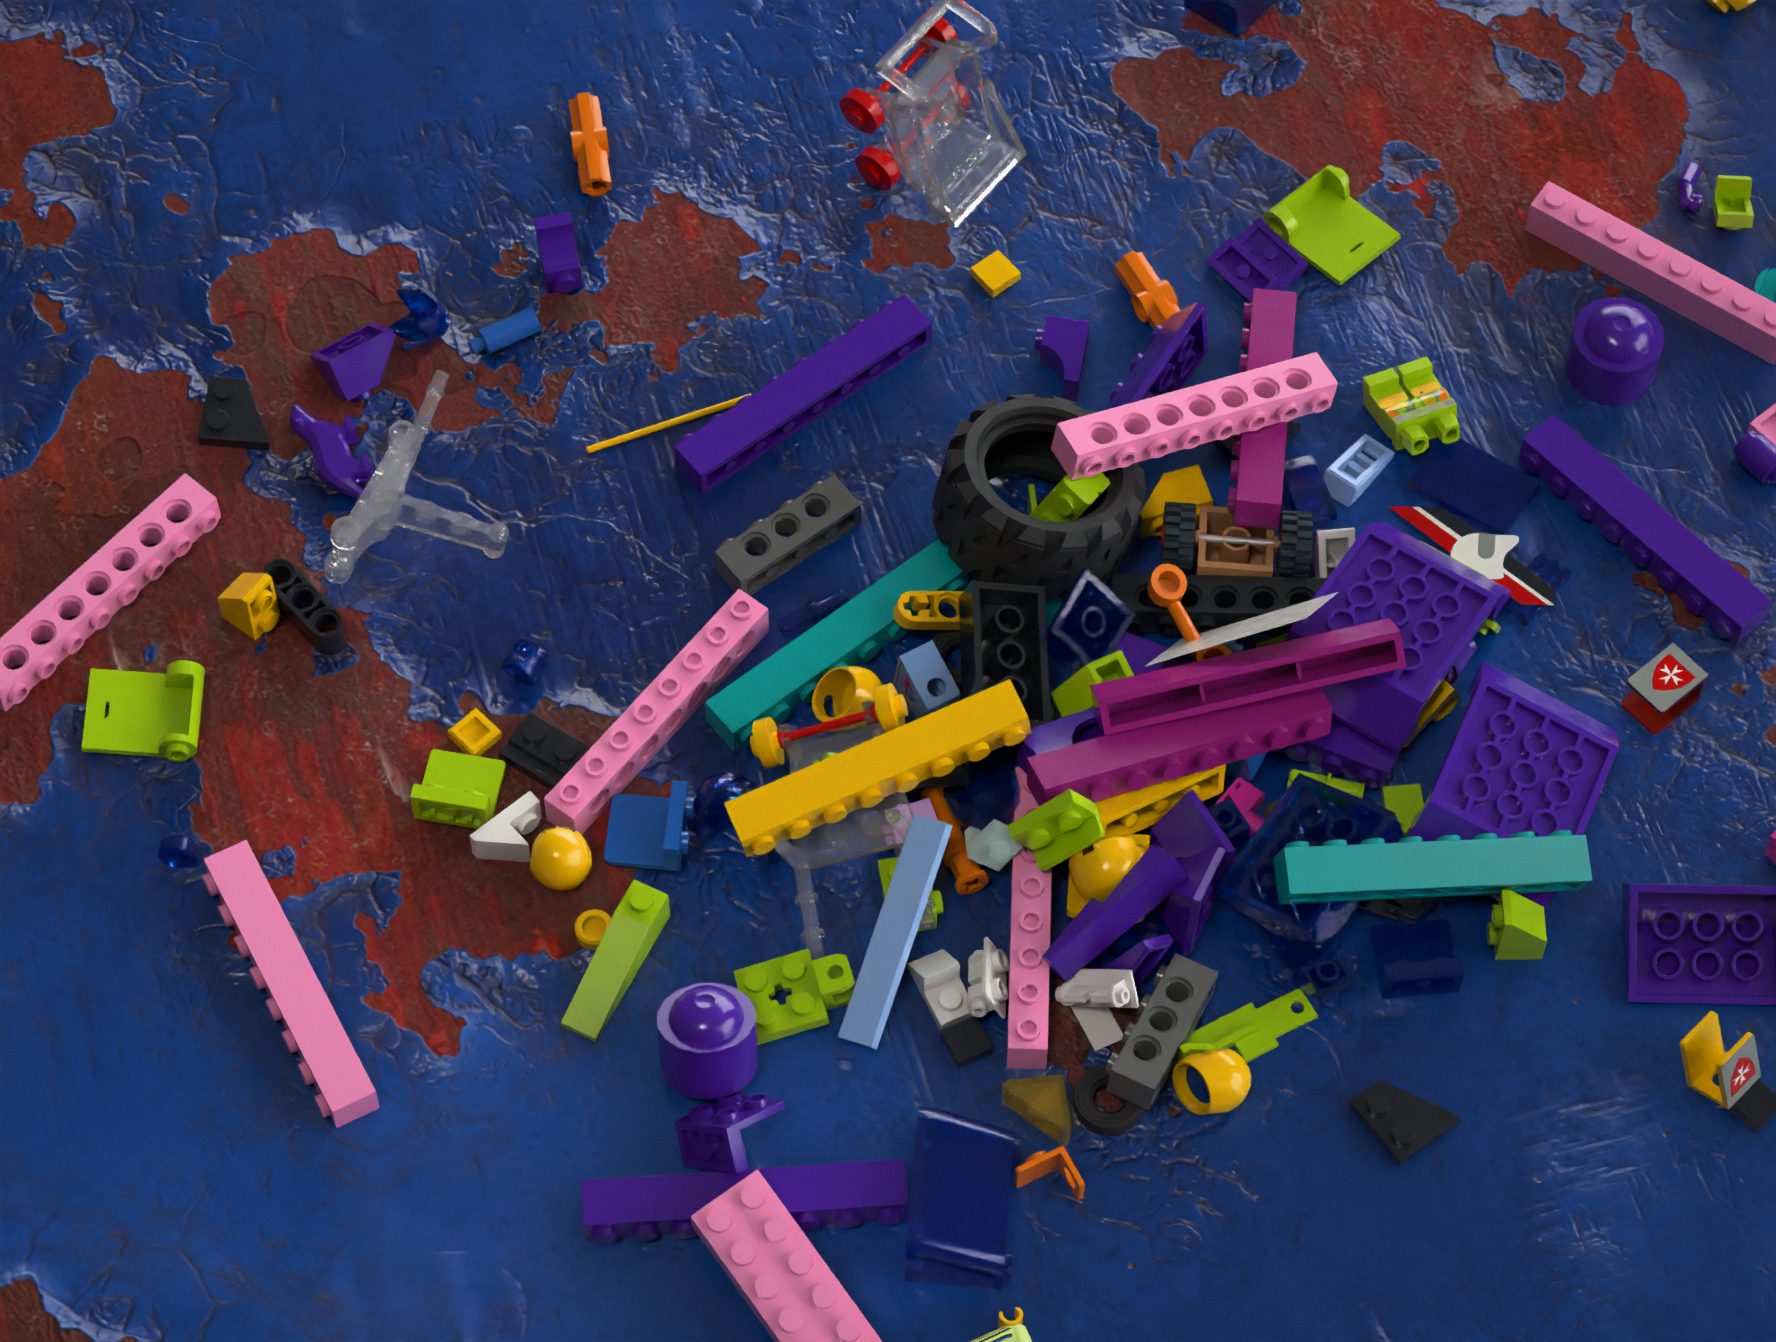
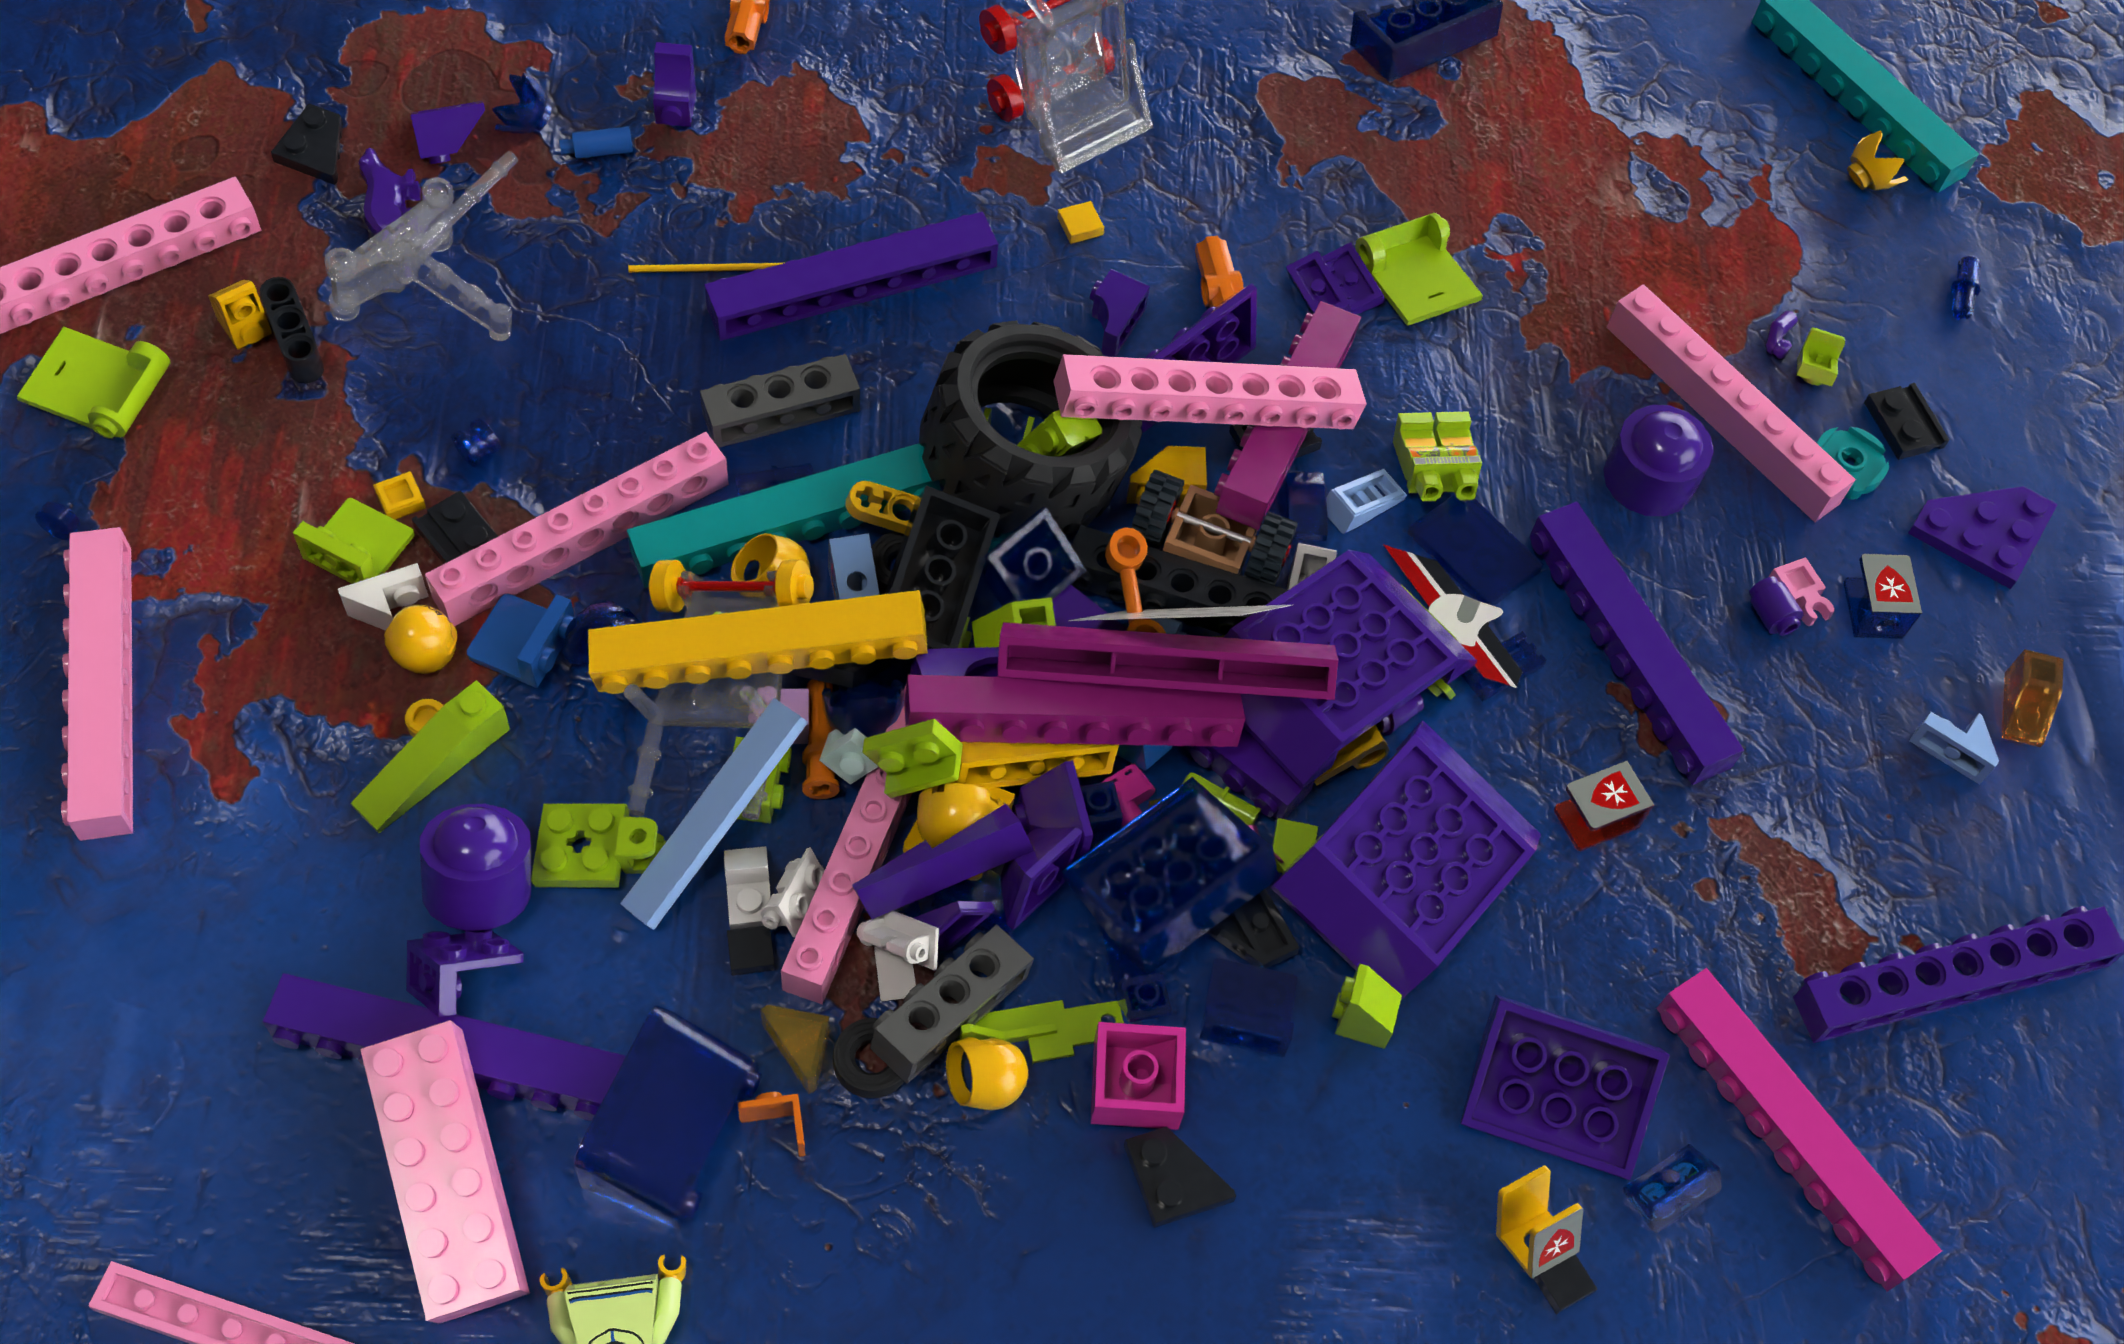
camera: 10 degrees right, 0 degrees up
teal brick [1273,830,1593,904] -> none
none -> dark pink slope [1091,1022,1186,1130]

